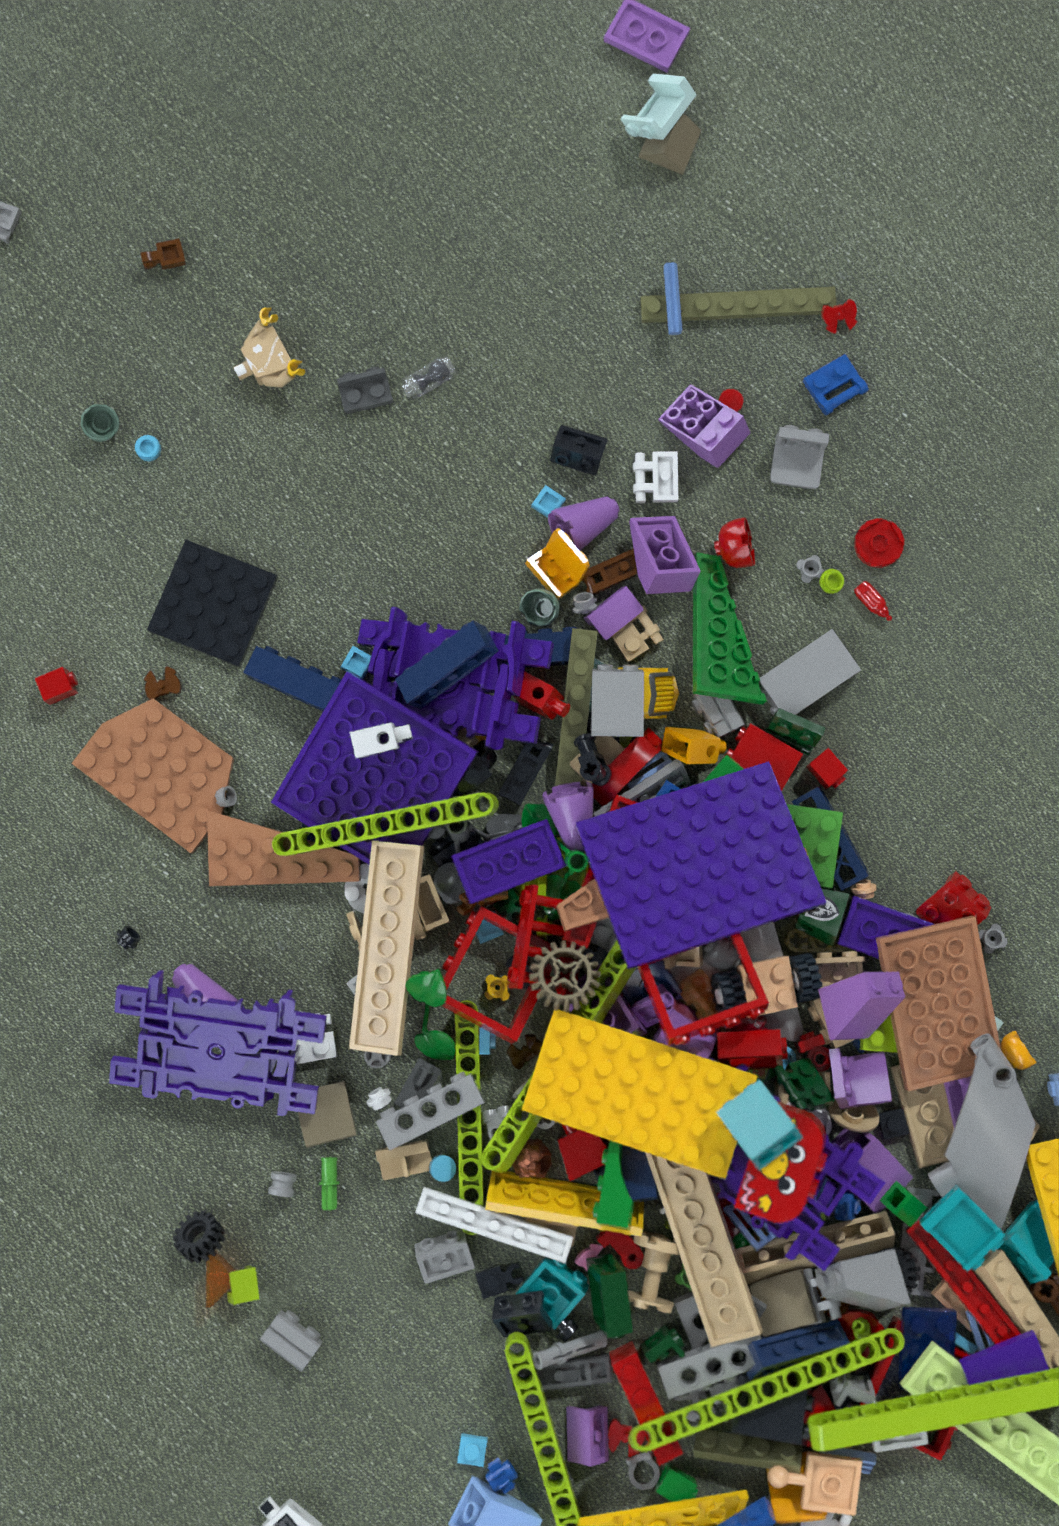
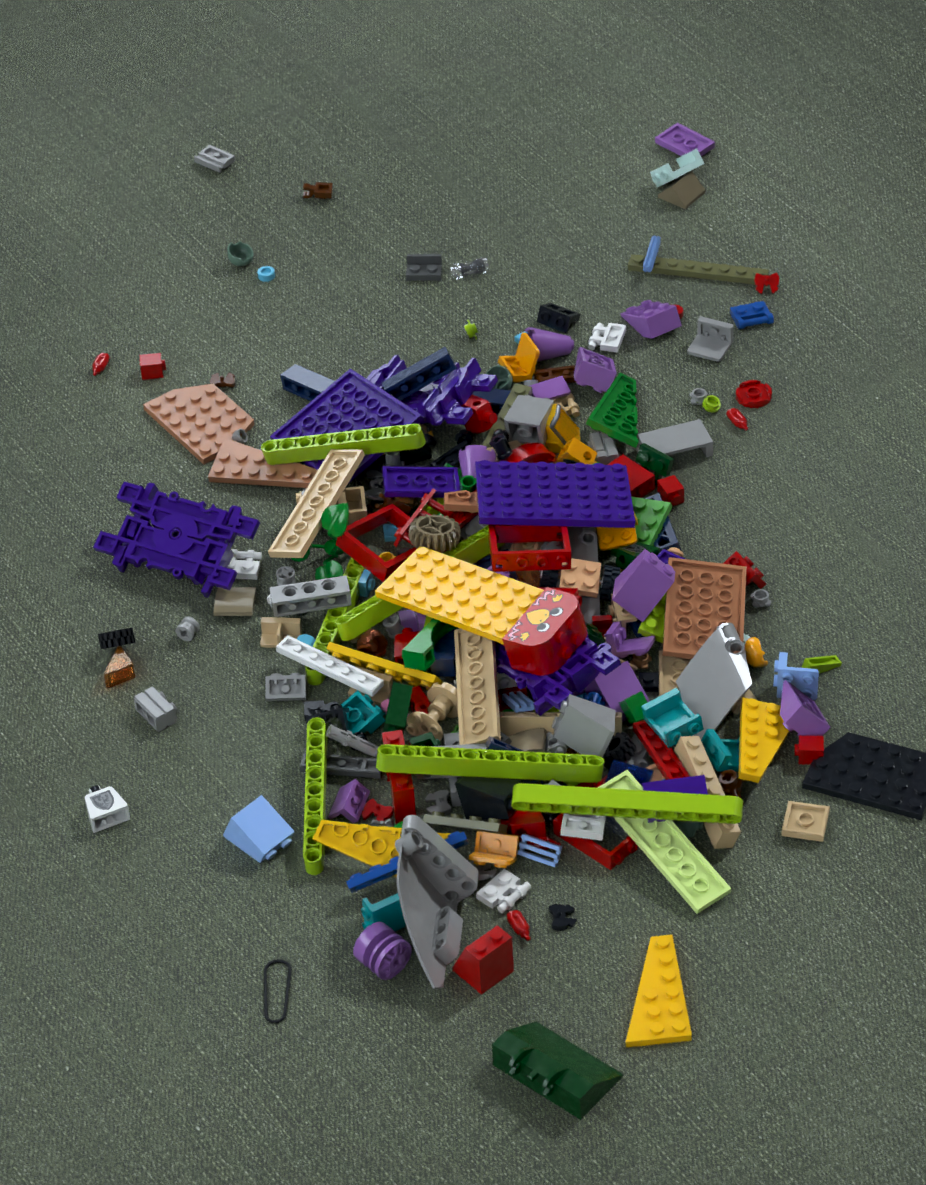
camera: 20 degrees right, 40 degrees down
black plate [147,539,278,668] -> none
lime panel [227,1265,260,1305] -> none
tan torso [233,308,305,387] -> none
bright green axle [319,1157,340,1210] -> none
white torso [350,723,413,758] -> none
medium azure plate [457,1433,487,1467] -> none
blue gear [485,1457,518,1494] -> none
red cylinder [714,517,756,568] -> none
panel [716,1079,803,1171] -> none
light nougat plate [768,1451,862,1516] -> none
none -> lime plate [464,319,478,339]

